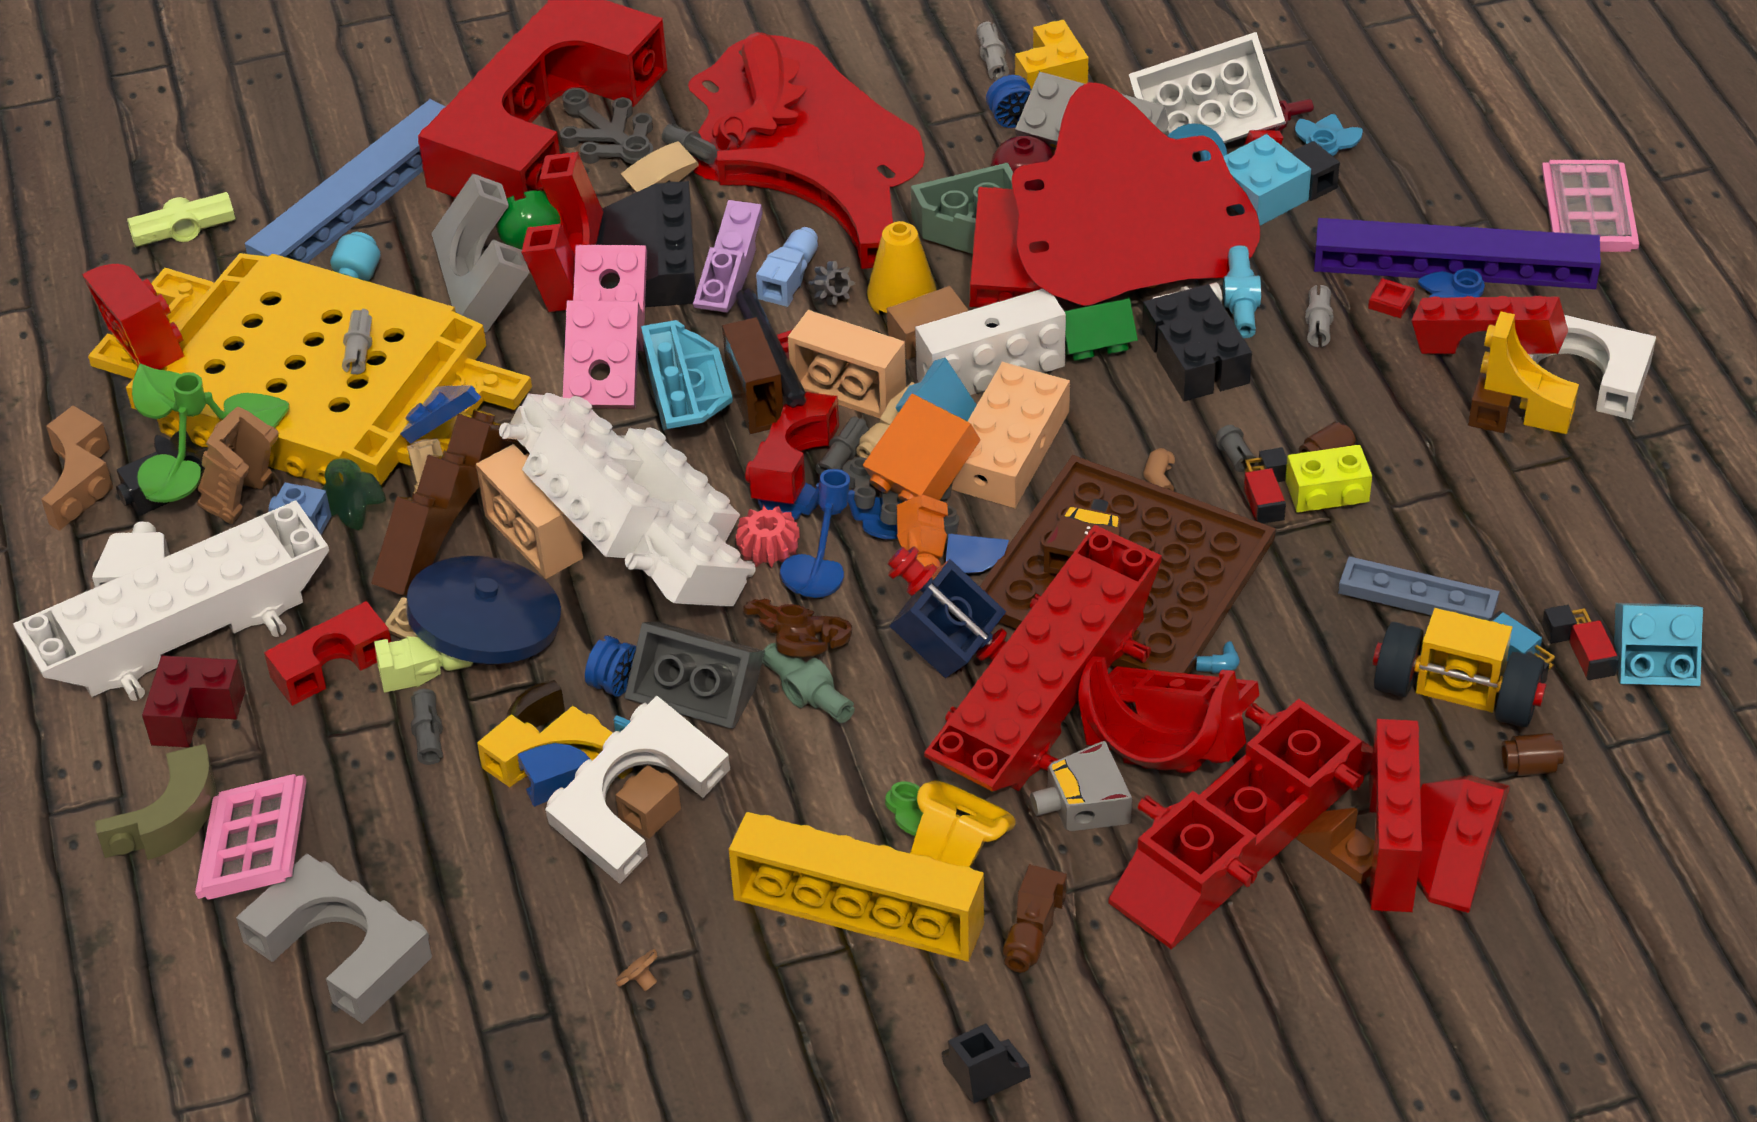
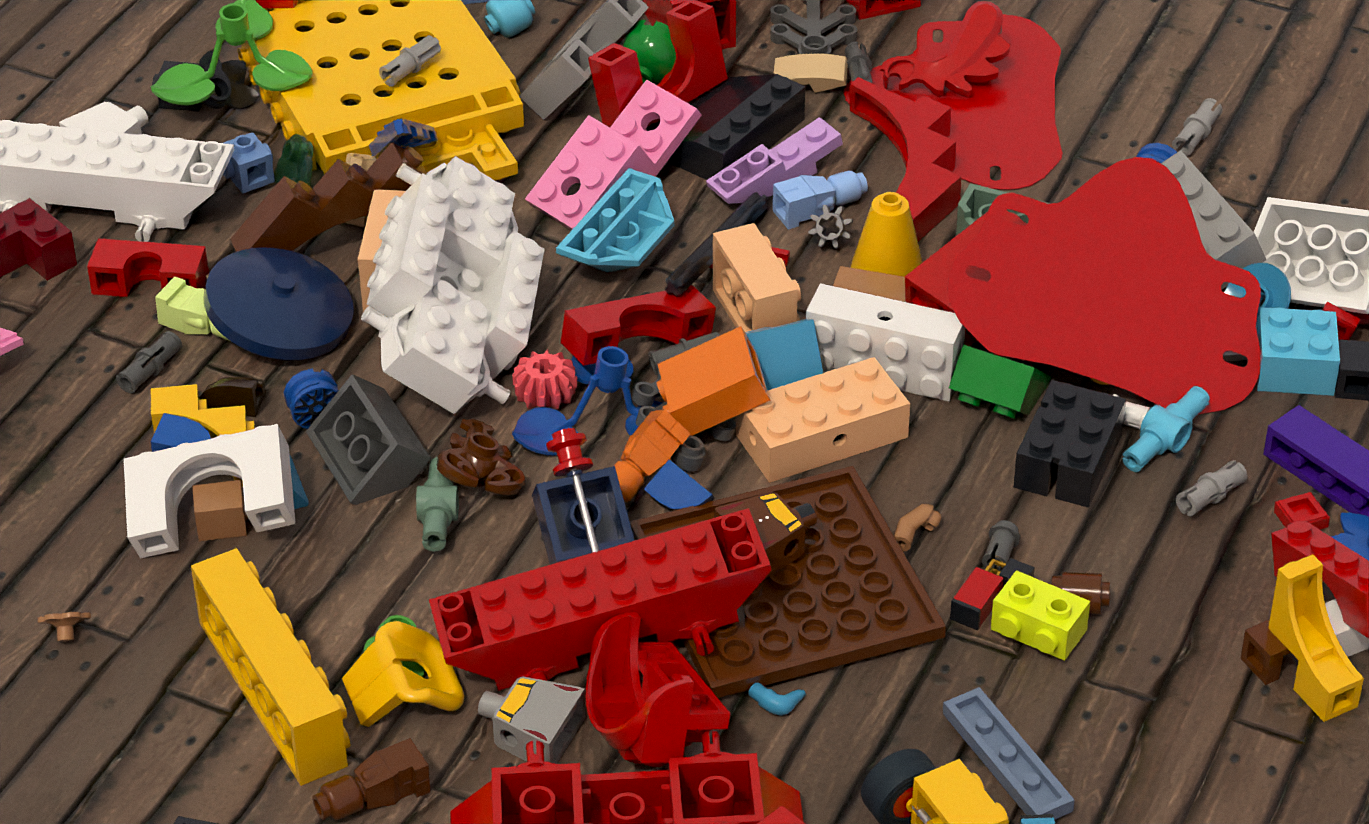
camera: 40 degrees right, 5 degrees down
medium nougat arch [41,406,113,531] -> none
medium nougat piece [197,407,279,524] -> none
reddish brown brick [722,317,783,434] -> none
yellow brick [1015,20,1089,89] -> none

